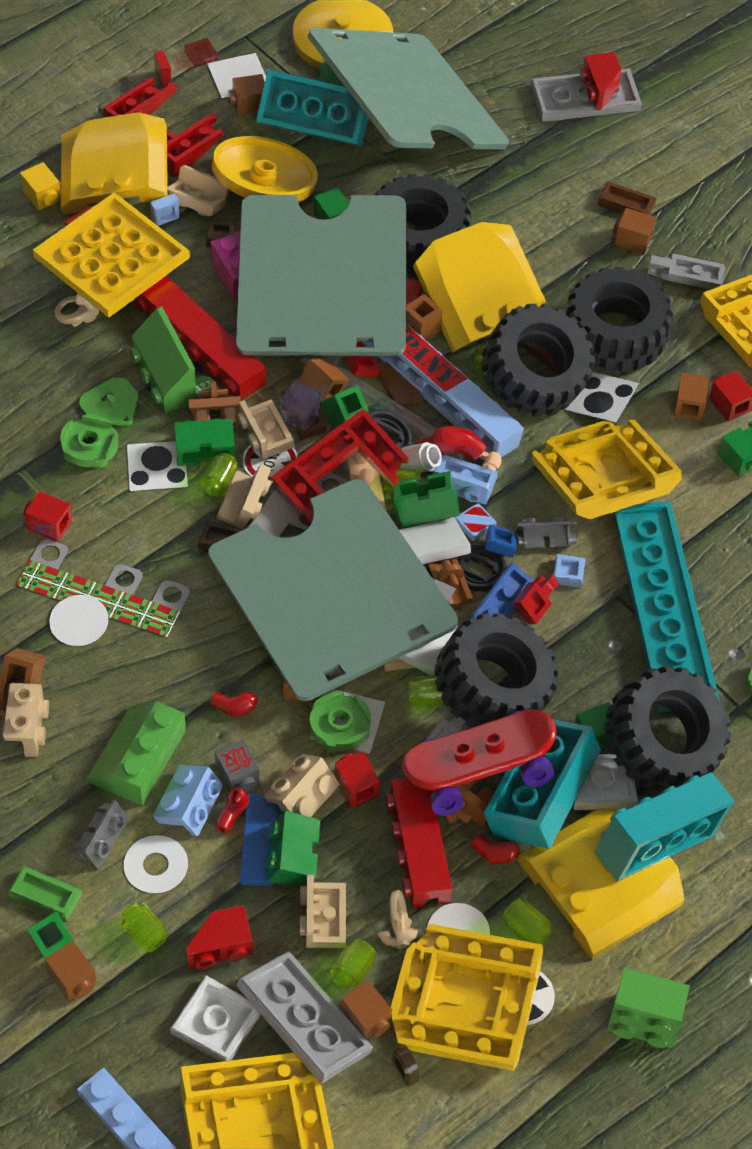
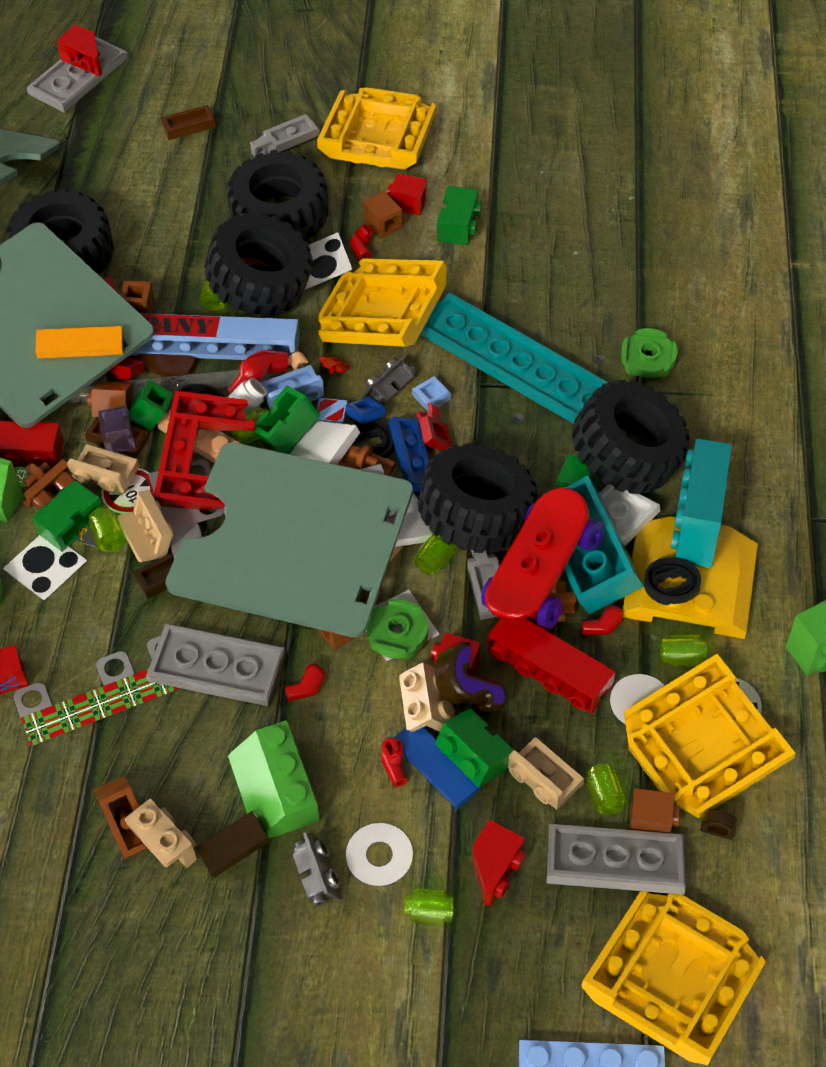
camera: 40 degrees left, 0 degrees up
bright green tile [8,866,82,922] -> none
green brick [27,910,73,958] -> none
dark orange brick [45,941,97,1002] -> none
white sticker [49,595,108,646] -> none
light blue bracket [153,765,223,836] -> none
white tile [170,975,261,1062] -> none
dark grey brick [215,740,260,793] -> none
tan piece [377,890,418,950] -> none
yellow wedge [413,222,547,353] -> none
dark orange brick [613,208,657,254] -> none
none -> light orange tile [36,326,123,359]
none -> light grey tile [146,623,285,706]
none -> dark brown tile [196,811,271,878]
none -> red plant [319,355,350,374]
none -> red arm [350,224,373,260]
none -> dark brown animal [435,642,508,715]
none -> black piece [644,557,701,605]

